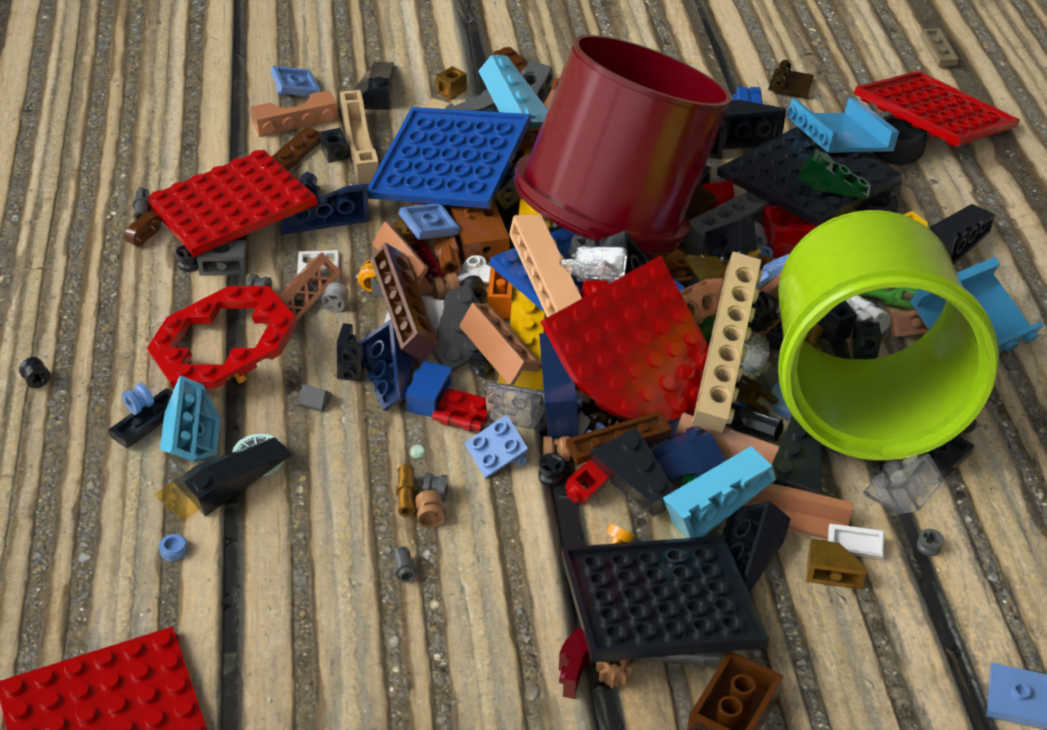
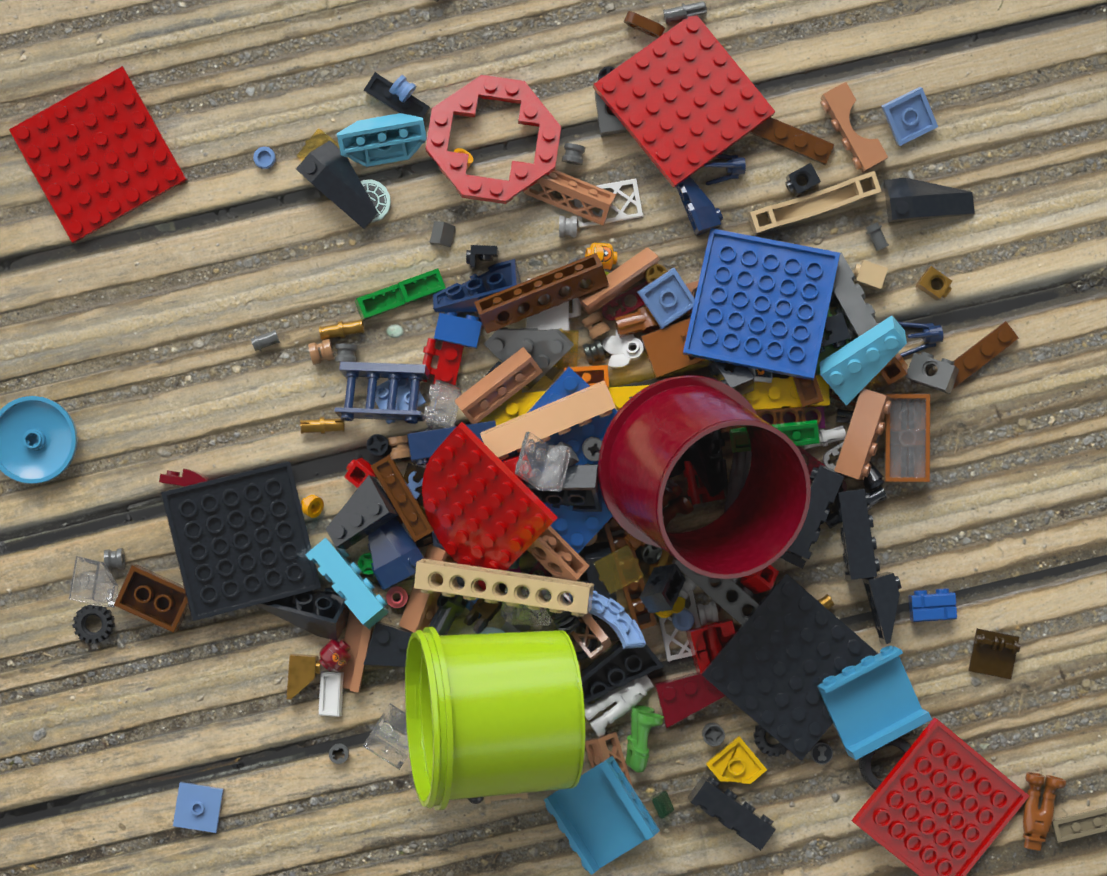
camera: 80 degrees right, 45 degrees up
dark green slope [797,149,871,199] -> none
none -> pearl gold pin [300,417,345,434]
none -> dark red head [319,640,352,672]
none -> dark blue fence [334,361,430,424]
none -> green slope [355,268,446,321]
none -> dark grey pin [865,222,889,251]
none -> dark orange piece [1022,772,1067,851]

